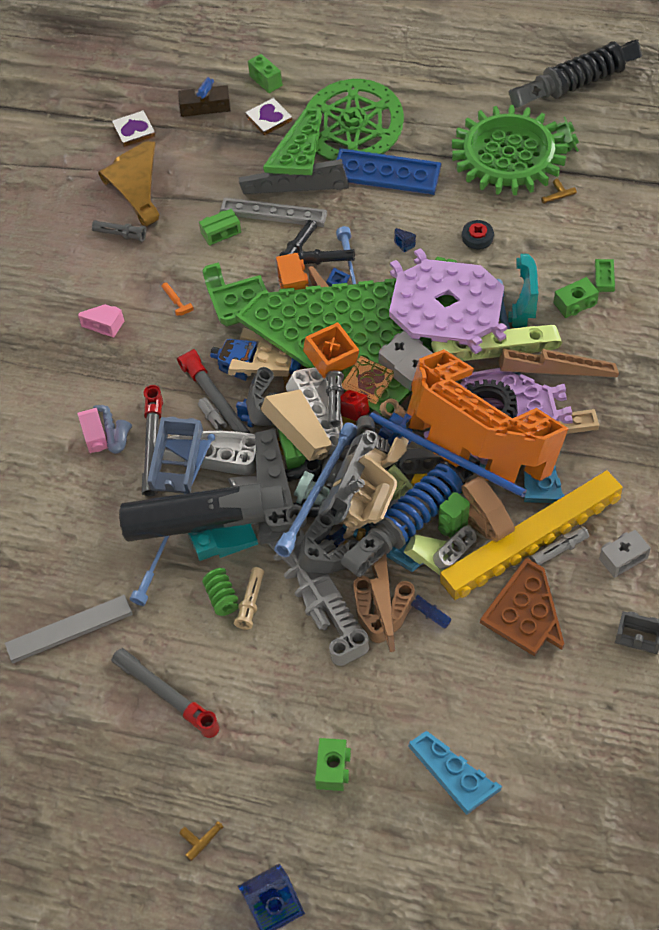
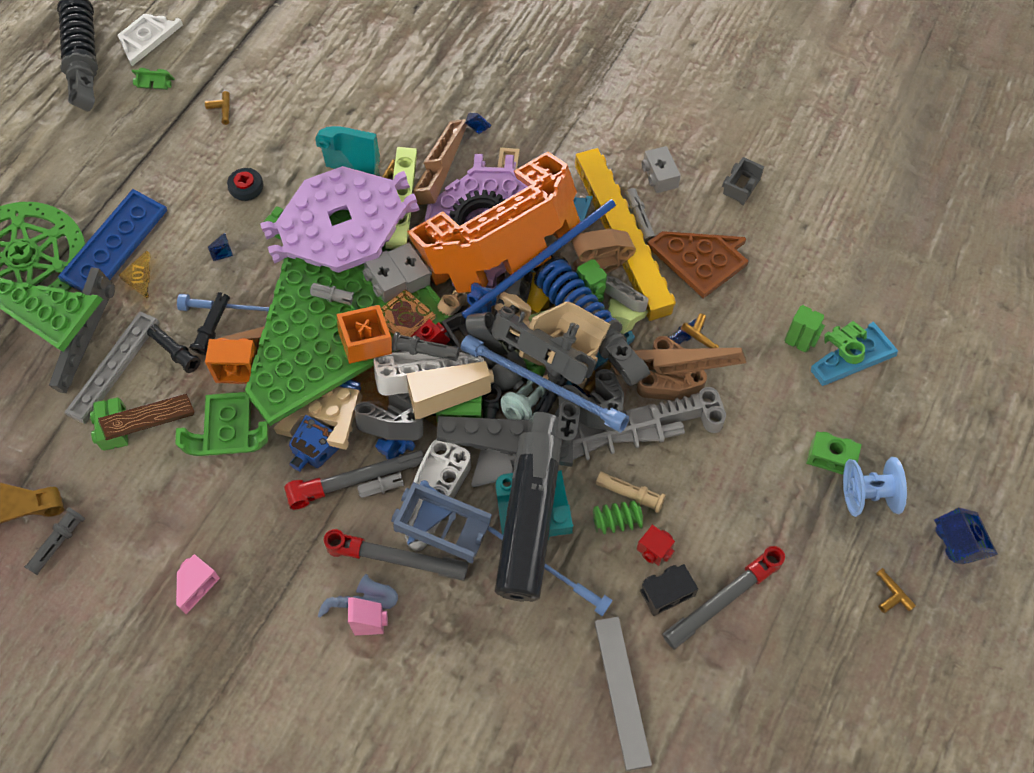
camera: 80 degrees left, 5 degrees up
orange piece [161,282,194,316] -> none
blue tile [326,268,350,287] -> none
bright green gear [452,105,568,195] -> none
bright green brick [553,277,599,318] -> none
bright green plate [595,259,615,292] -> none
none -> reddish brown tile [98,394,195,440]
none -> white wing [118,14,183,66]
none -> clear yellow tile [119,251,151,299]
none -> light grey axle [310,283,354,306]
none -> clear blue slope [465,112,491,134]
none -> red brick [636,524,675,566]
none -> black brick [640,564,698,616]
none -> pearl gold piece [681,313,719,348]
none -> bright green brick [784,305,825,352]
none -> bright green piece [824,321,867,364]
none -> light blue piece [843,457,907,517]

